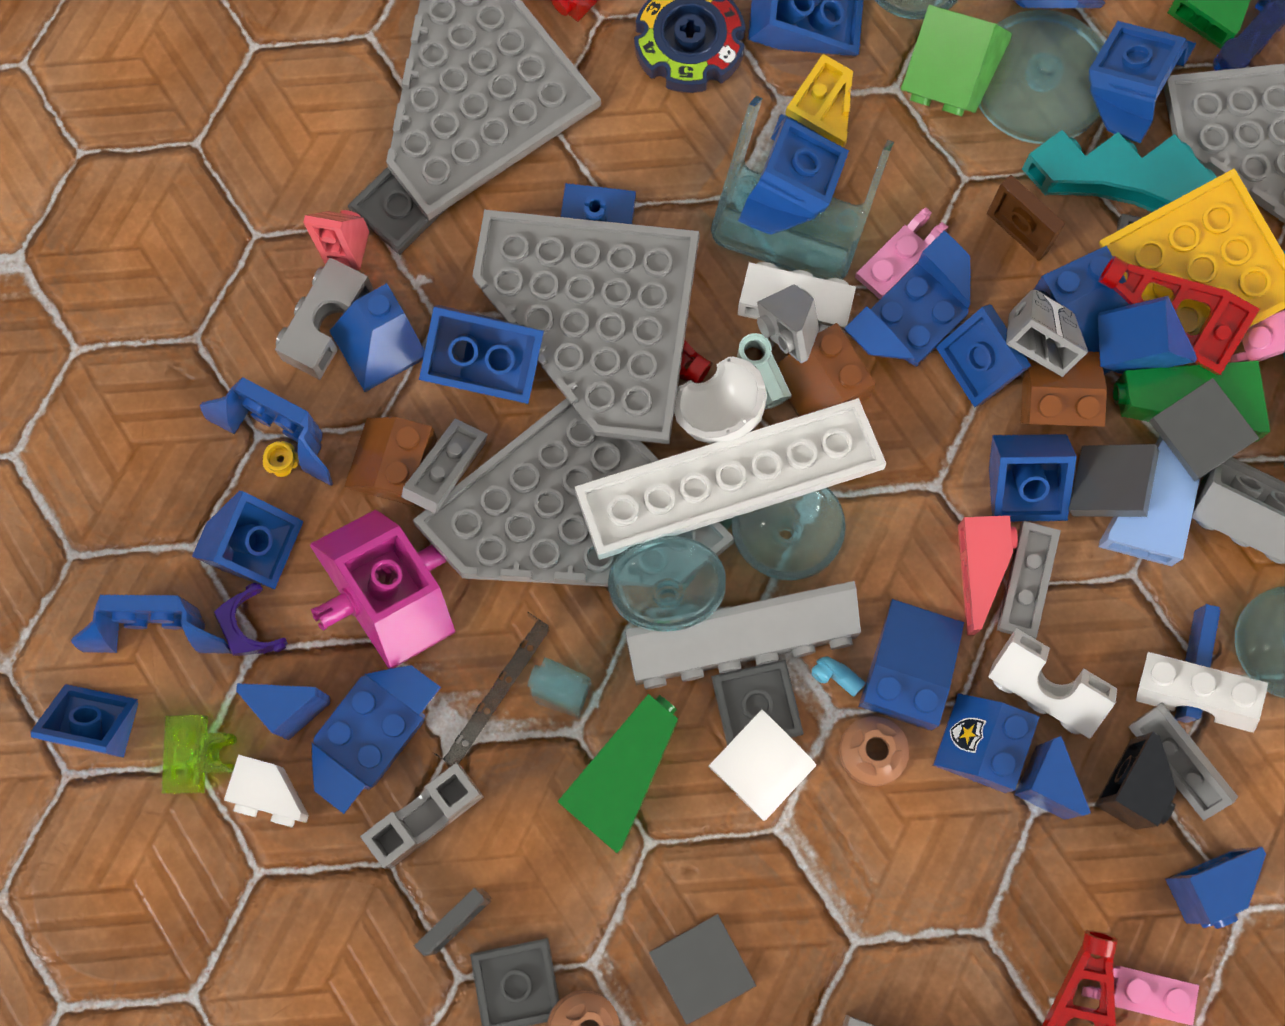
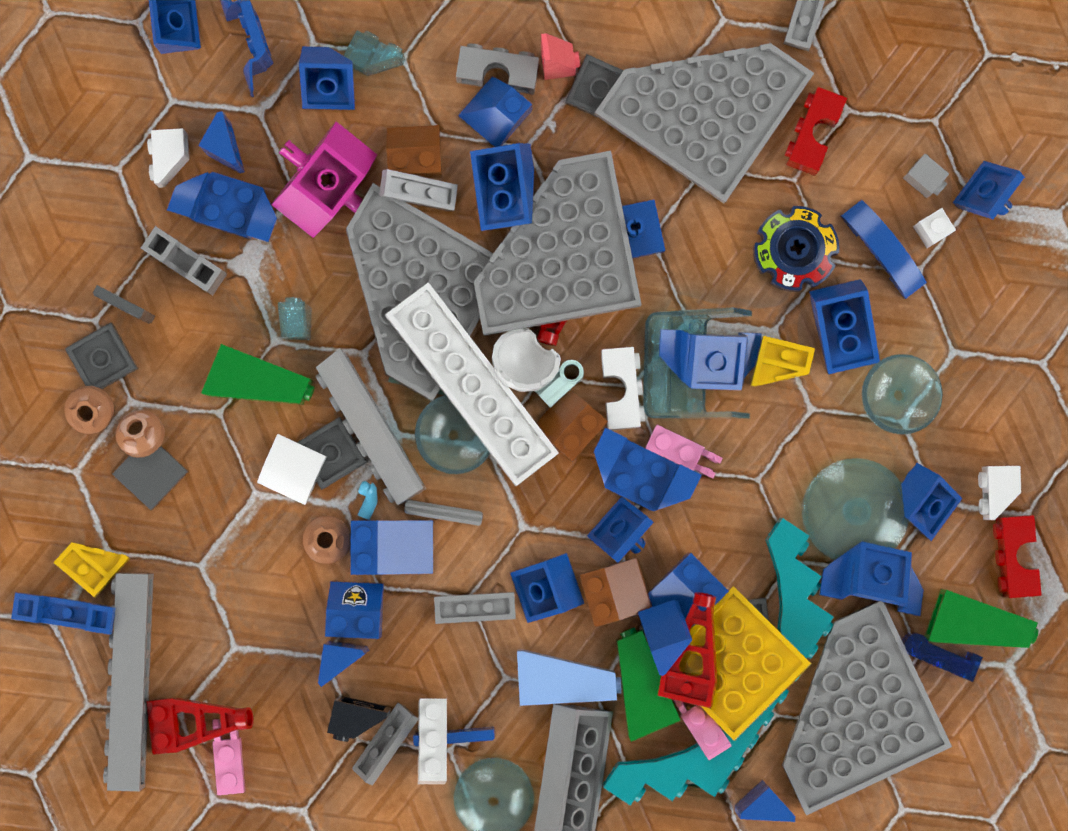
camera: 70 degrees right, 10 degrees up
clear neon green plate [162,715,237,794] -> none
blue piece [200,377,333,486] -> none
dark purple helmet [214,583,288,656] -> none
yellow plate [263,441,299,477] -> none
clear smoke piece [433,612,550,766] -> none
clear light blue dish [608,536,726,632] -> none
light grey slope [757,284,819,363] -> none
bright green slope [901,5,1013,117] -> none
coral slope [958,516,1018,636] -> none
reddish brown tile [987,175,1065,261] -> none
white arch [988,628,1117,739] -> none
light grey torso [1006,290,1088,377] -> none
dark grey tile [1069,444,1159,517] -> none
dark grey tile [1149,378,1259,481] -> none
blue slope [1165,847,1266,929] -> none
none -> nougat piece [116,410,165,458]
none -> clear light blue slope [344,30,406,76]
none -> light grey axle [404,500,483,526]

